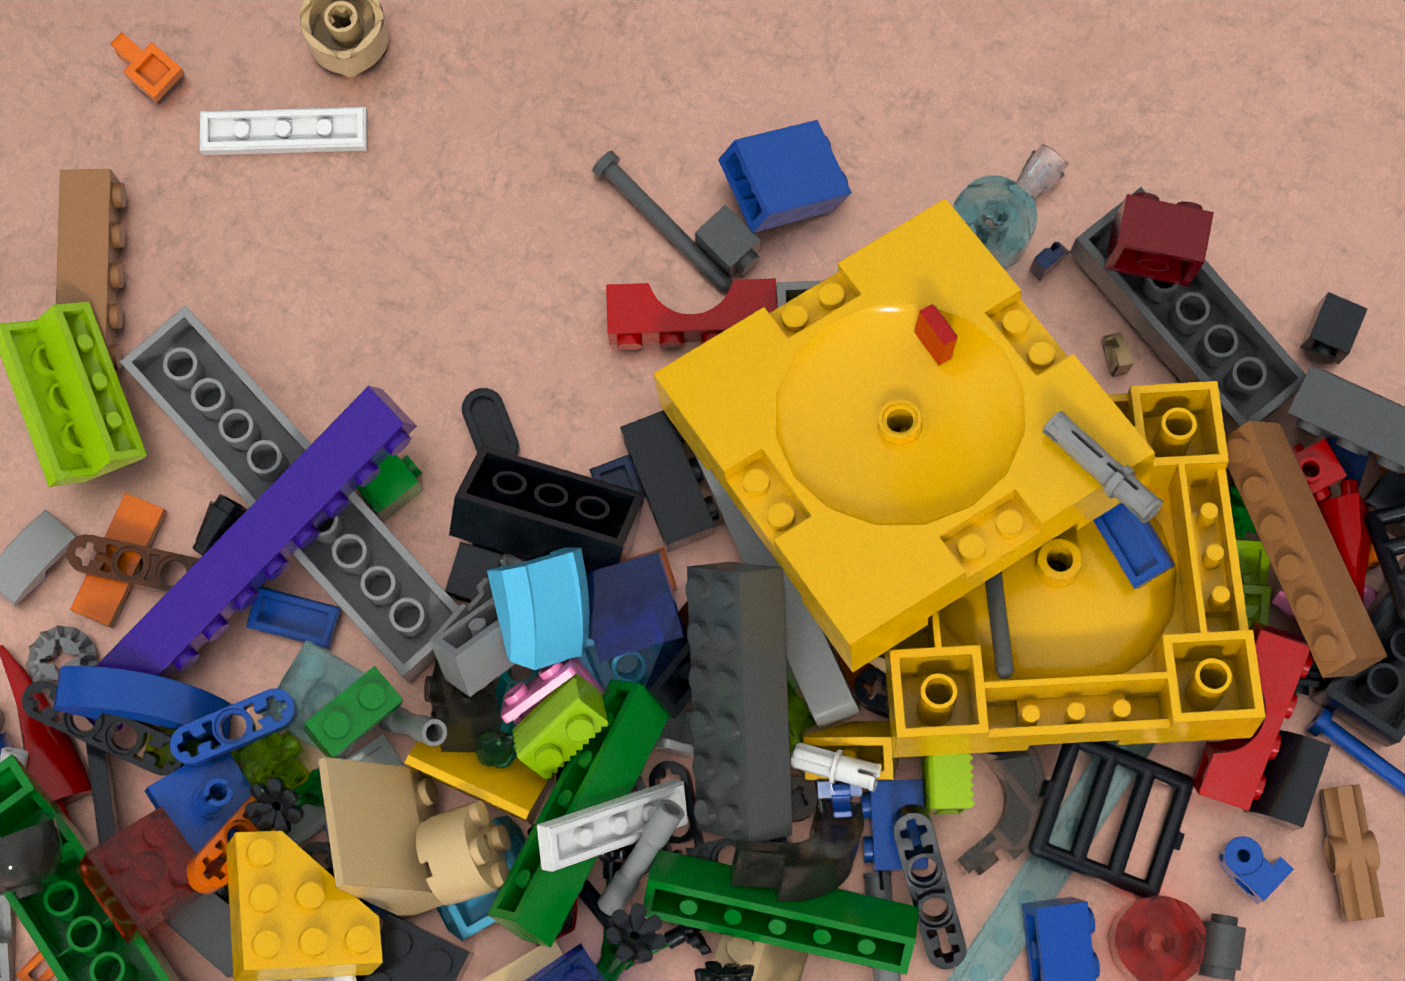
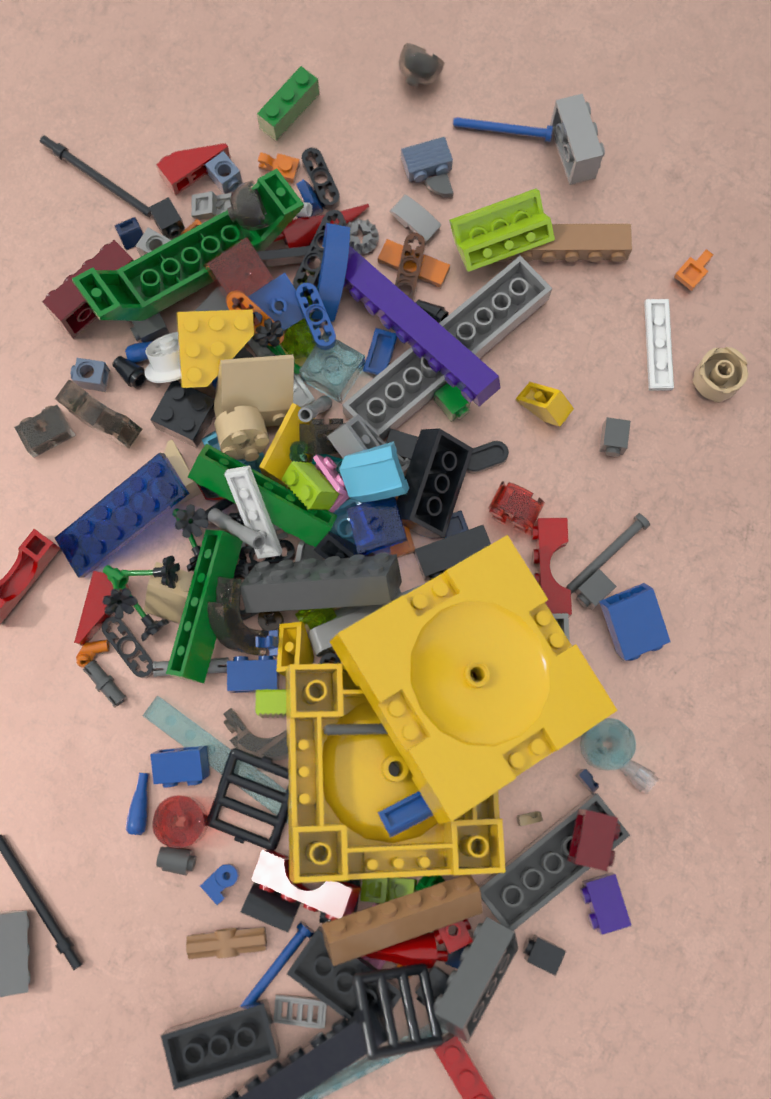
camera: 90 degrees right, 0 degrees up
green brick [303,666,403,758] -> none
white axle [791,743,882,792] -> none
black beam [892,804,967,969] -> none
red tile [914,304,958,366] -> none
light grey pin [1042,411,1164,524] -> none
none -> clear red brick [488,481,545,534]
none -> yellow slope [516,381,574,427]
none -> dark purple brick [580,873,632,935]
none -> dark grey brick [599,417,631,457]

